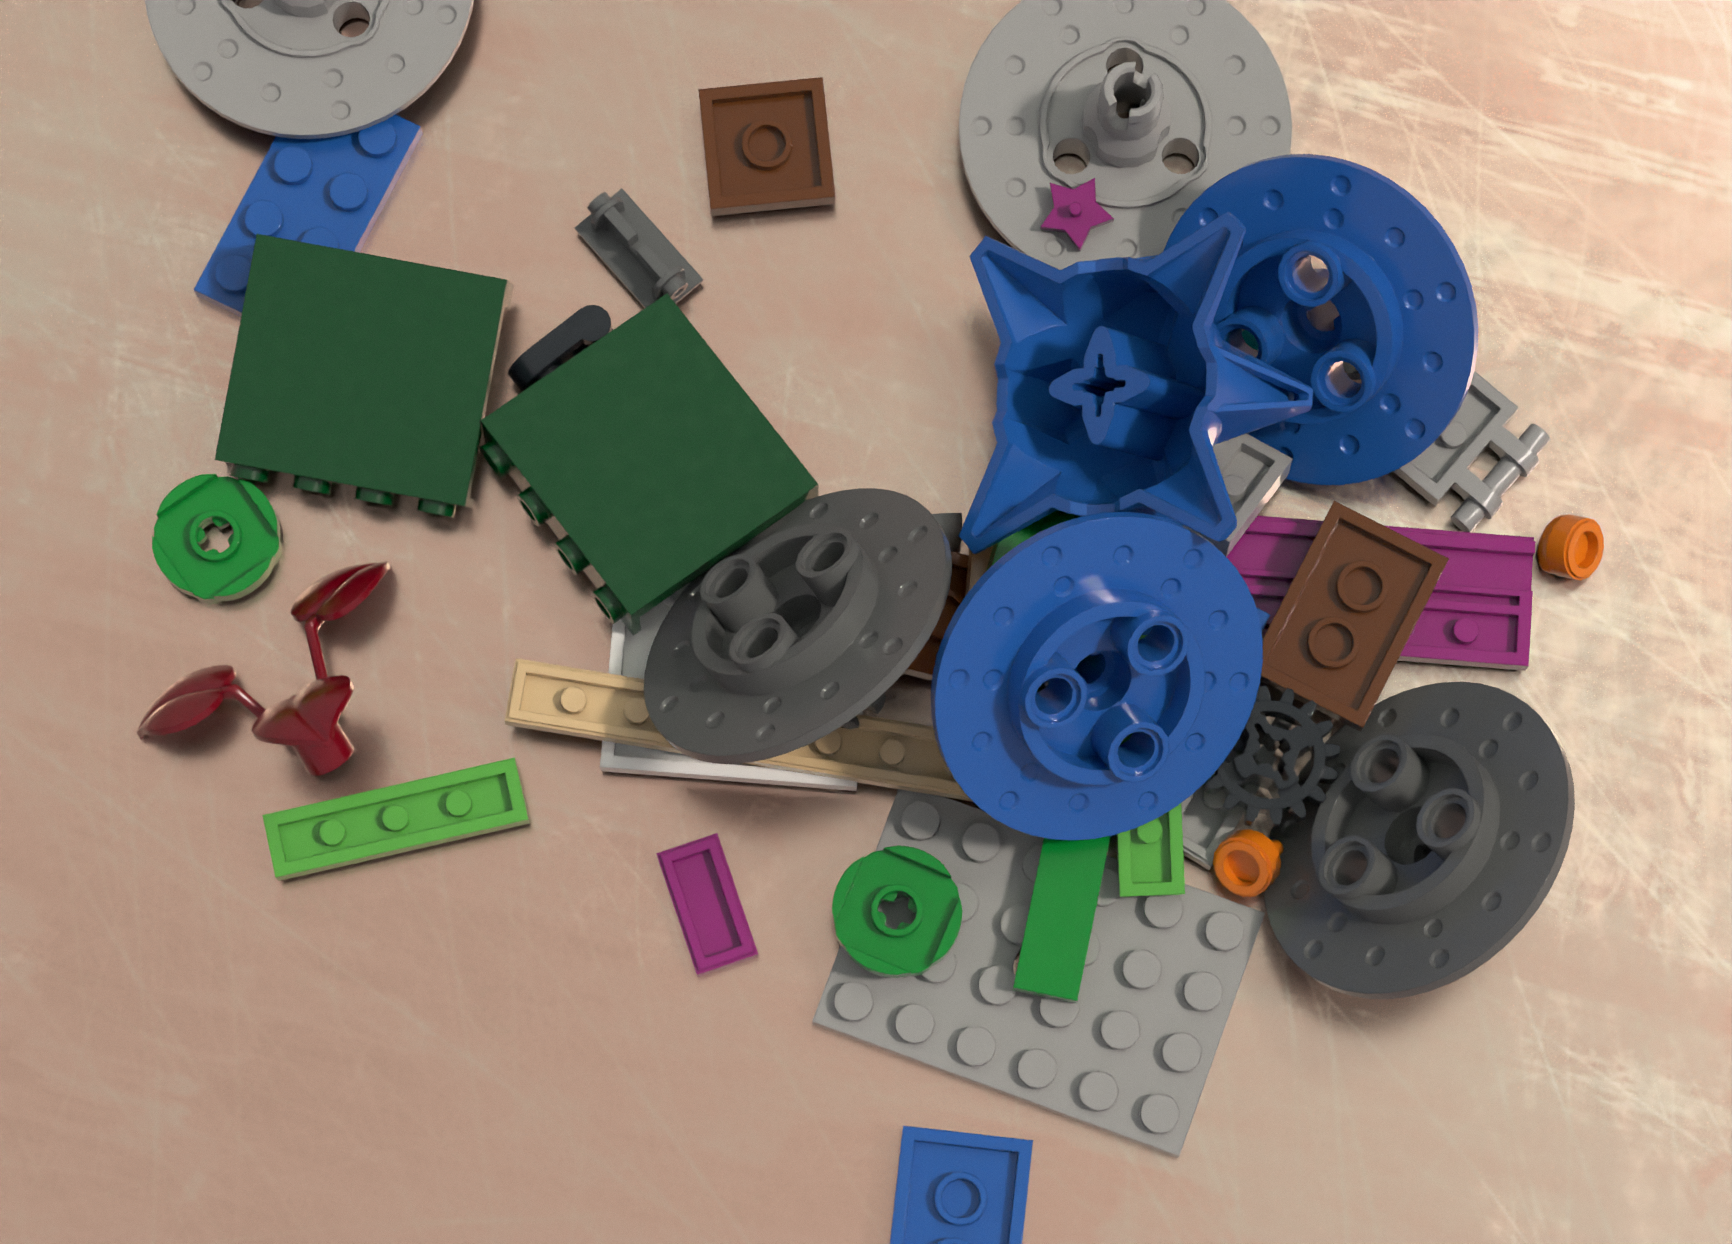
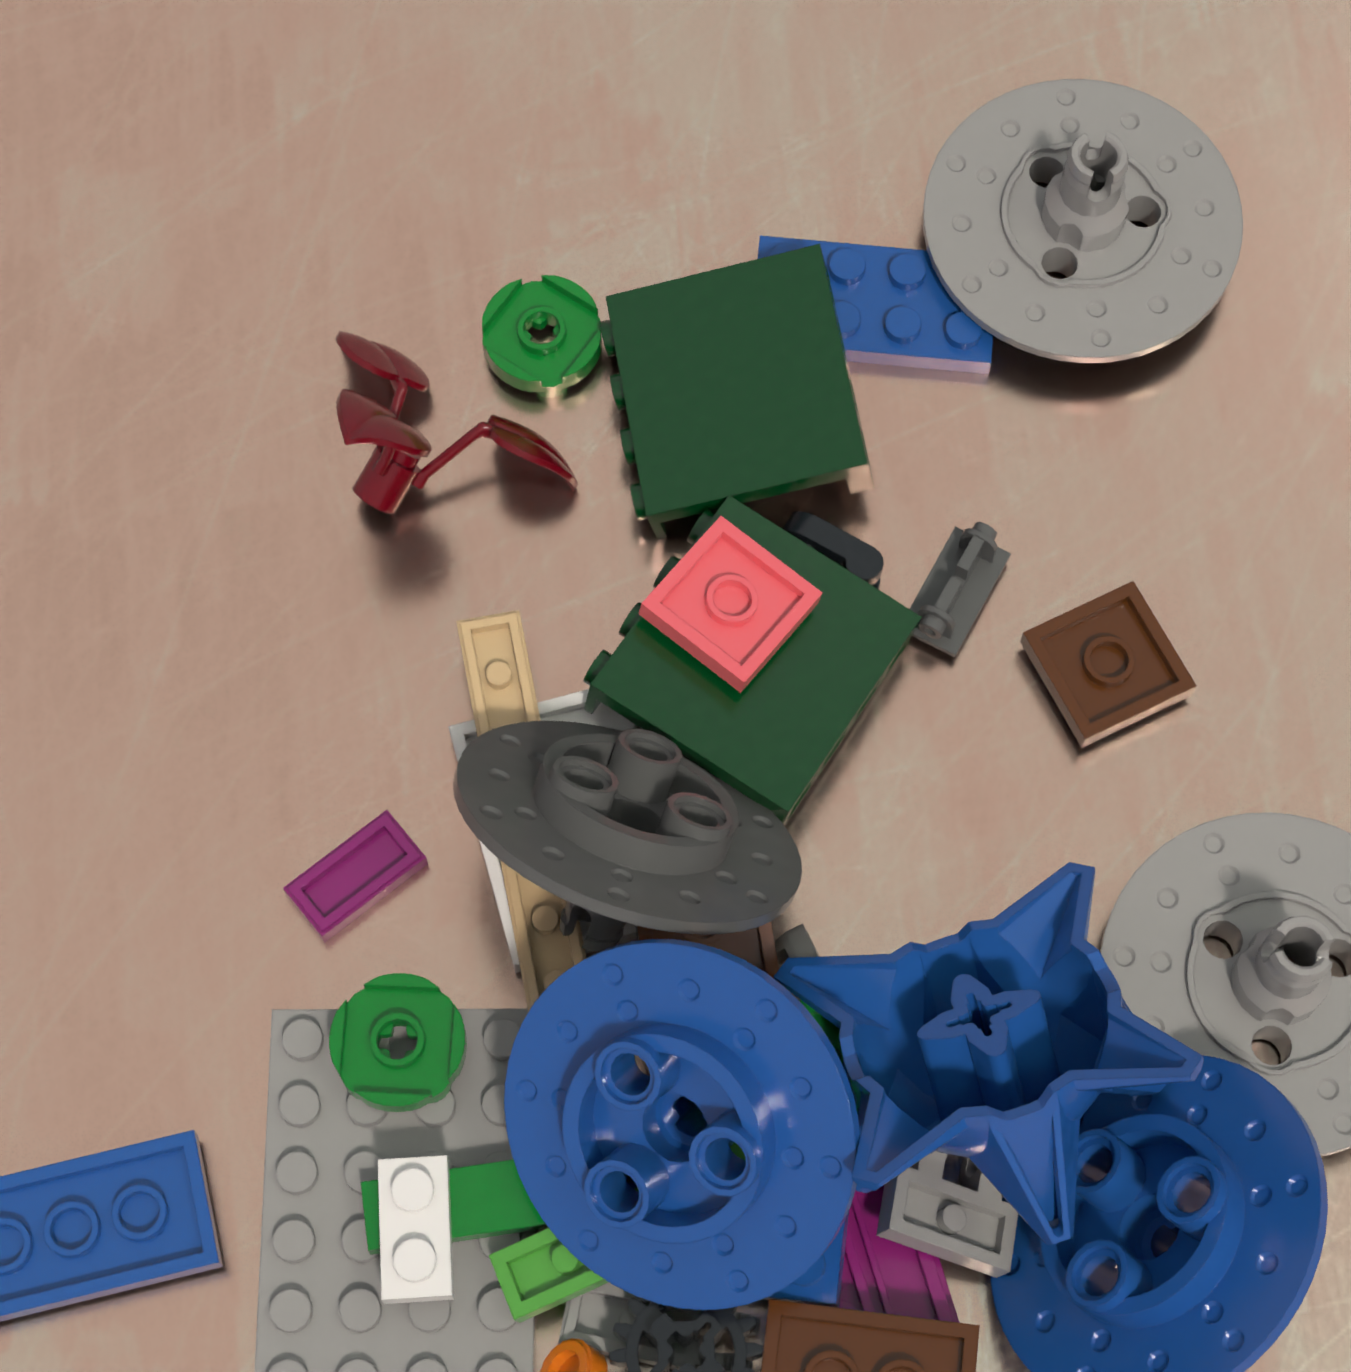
camera: 70 degrees right, 10 degrees down
bright green plate [262,757,530,881] -> none
magenta piece [1040,178,1114,251] -> none
none -> white plate [378,1155,454,1304]
none -> coral plate [639,516,823,693]

